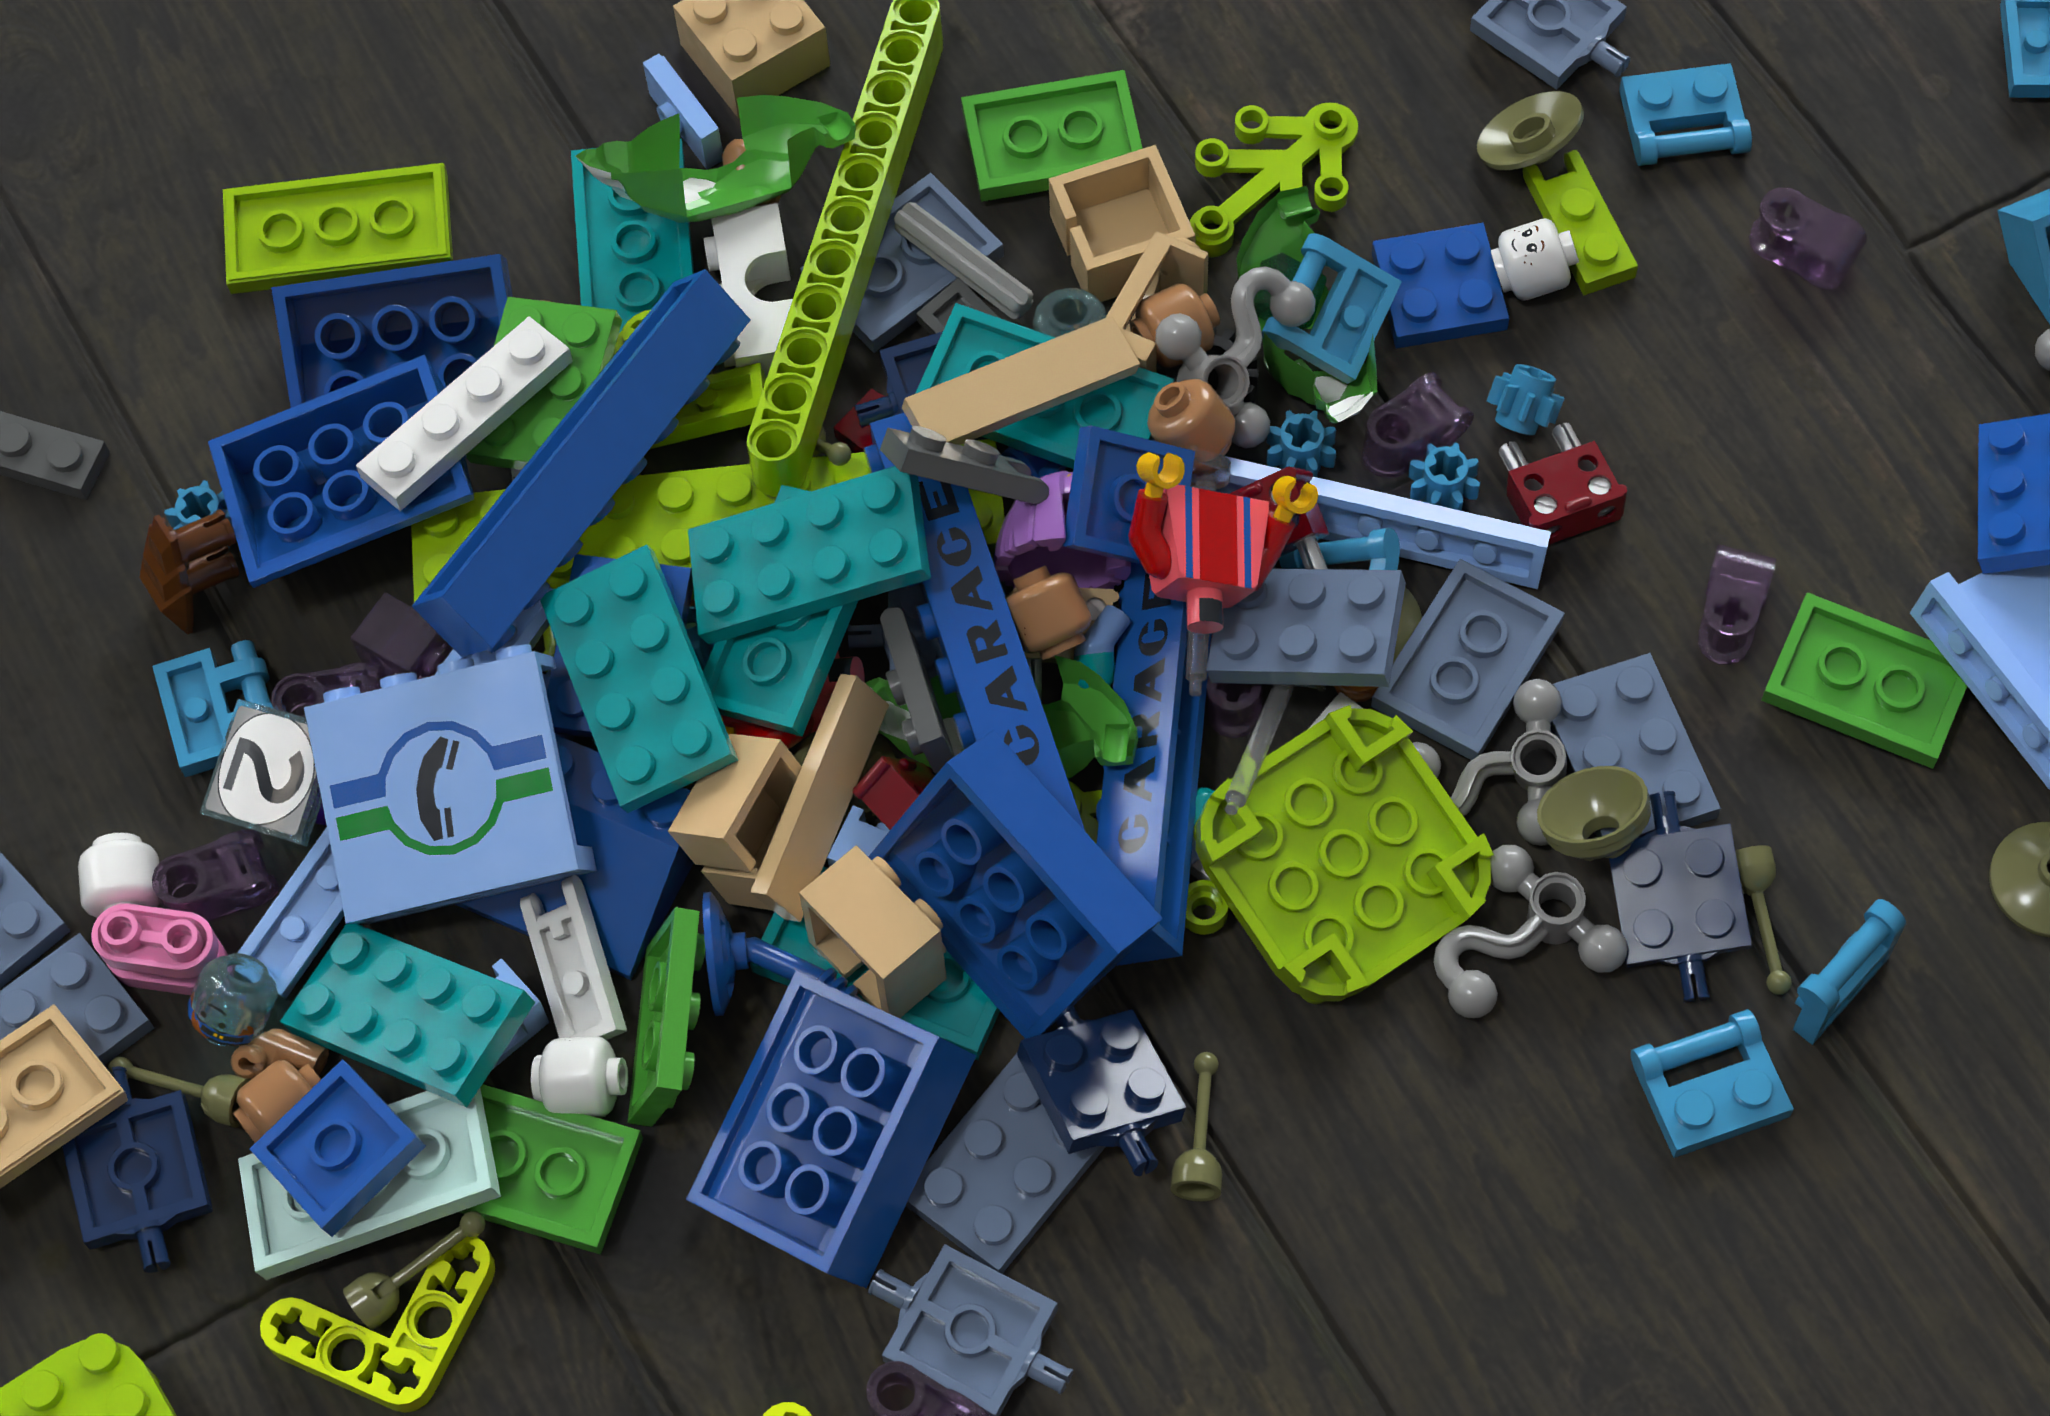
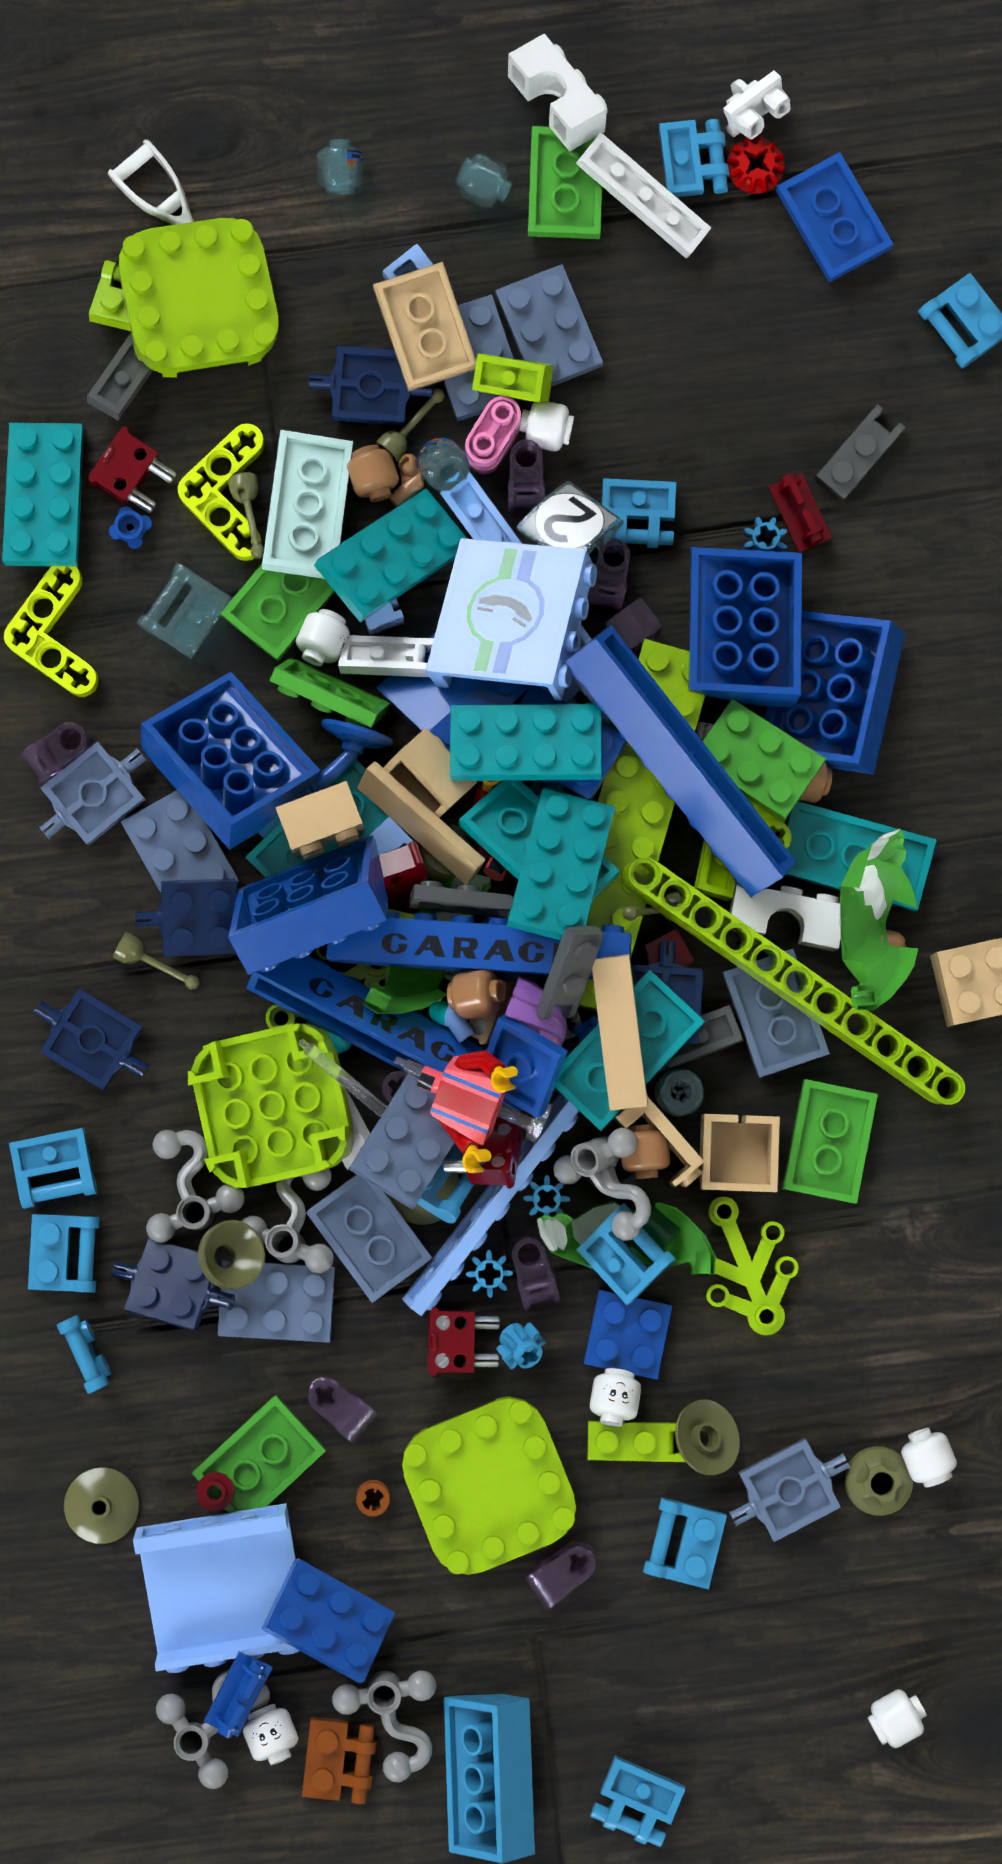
camera: 105 degrees right, 20 degrees up
reddish brown connector [139,509,239,635] -> none
lime tile [223,163,453,294] -> none
blue plate [250,1059,426,1237] -> none
white plate [356,316,573,511] -> none
light blue plate [643,54,723,170] -> none
light grey axle [894,202,1034,319] -> none
medium nougat head [1147,379,1235,467] -> none
olive hinge [1735,845,1792,995] -> none
none -> dark azure plate [9,1128,97,1209]
none -> dark blue plate [33,988,150,1091]
none -> clear light blue plate [136,563,232,660]
none -> dark red plate [196,1472,235,1511]
none -> dark orange bush [356,1480,390,1516]
none -> lime plate [402,1396,576,1575]
none -> lime plate [472,353,555,403]
none -> dark red hinge [769,473,832,553]

